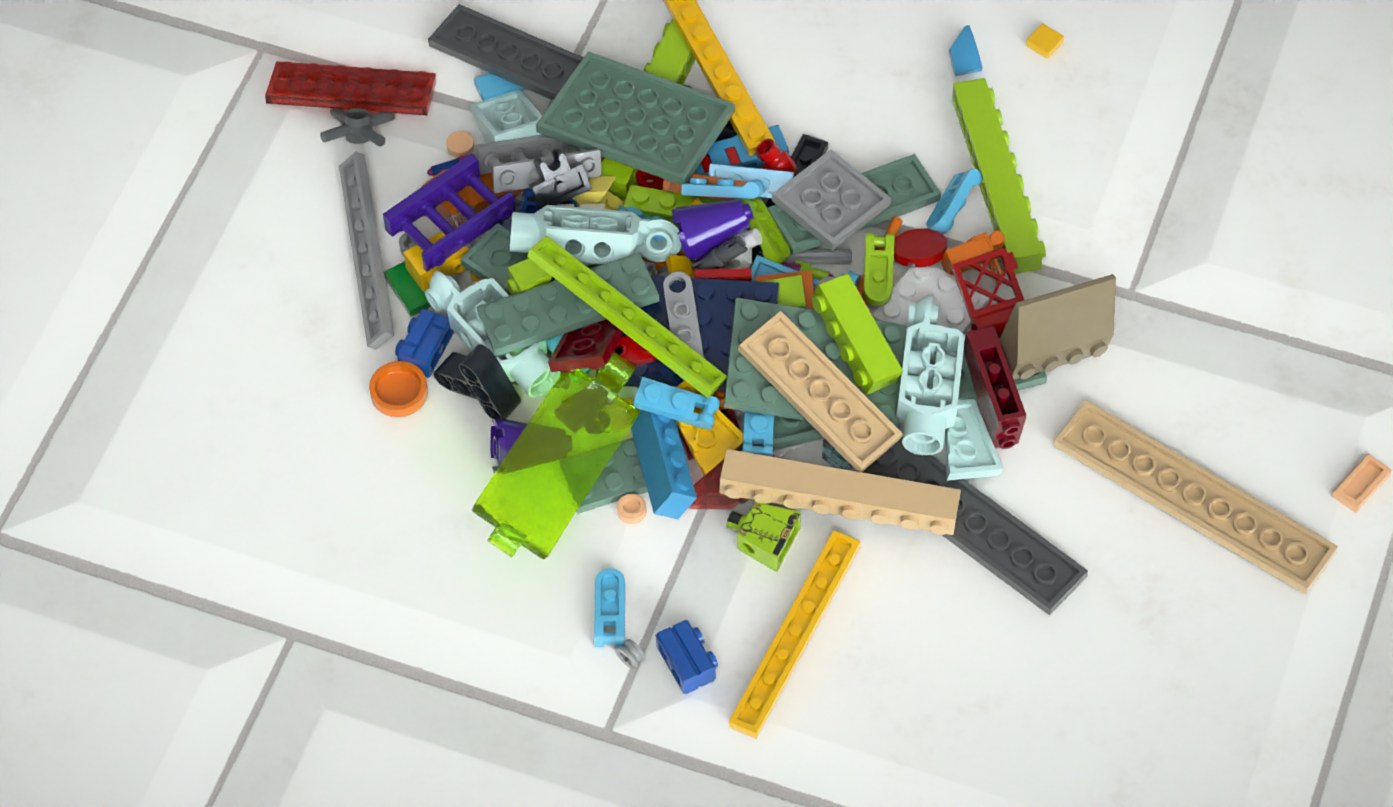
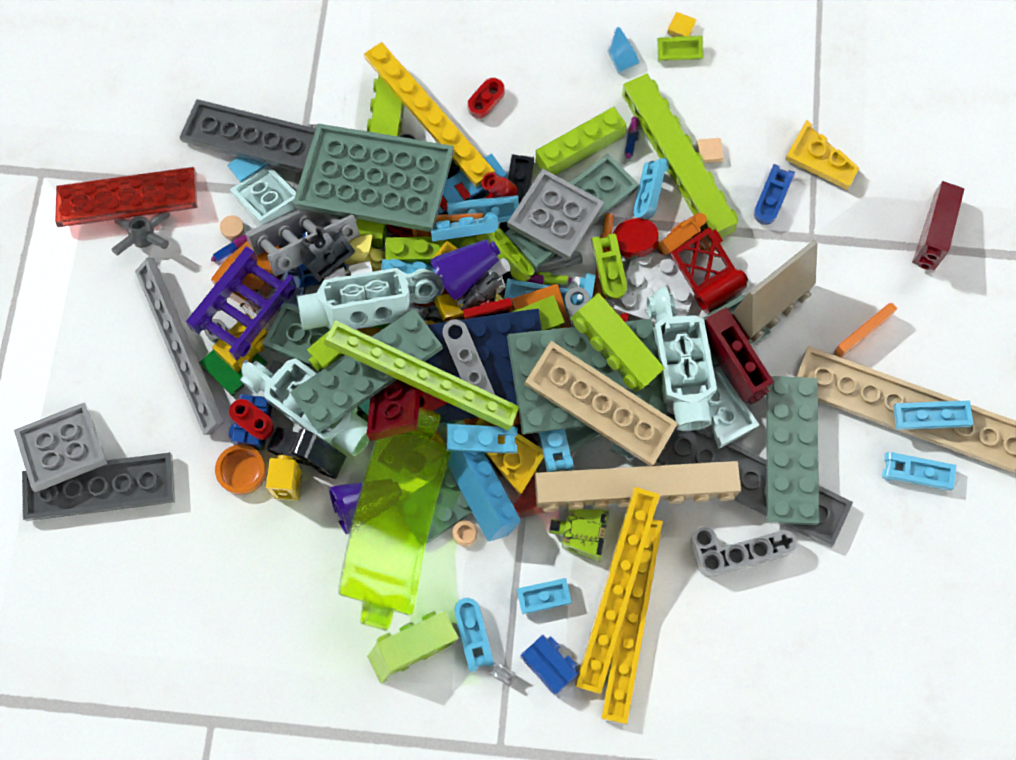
camera: 15 degrees left, 15 degrees up
none -> light grey plate [14,402,107,493]
none -> dark grey plate [22,452,175,521]
none -> red plate [229,399,274,440]
none -> yellow brick [266,455,303,501]
none -> lime wedge [367,611,458,684]
none -> red plate [468,78,505,118]
none -> medium azure plate [516,578,572,615]
none -> lime brick [535,106,627,175]
none -> yellow plate [575,486,660,694]
none -> clear blue piece [624,117,640,159]
none -> lime tile [657,36,703,61]
none -> light grey beam [691,526,797,577]
none -> light nougat tile [697,138,723,163]
none -> blue plate [754,164,795,225]
none -> sand green plate [766,376,819,525]
none -> yellow wing [785,119,859,190]
none -> orange tile [834,302,898,358]
none -> medium azure plate [882,452,956,491]
none -> medium azure plate [893,400,973,430]
none -> dark red slope [912,181,965,271]

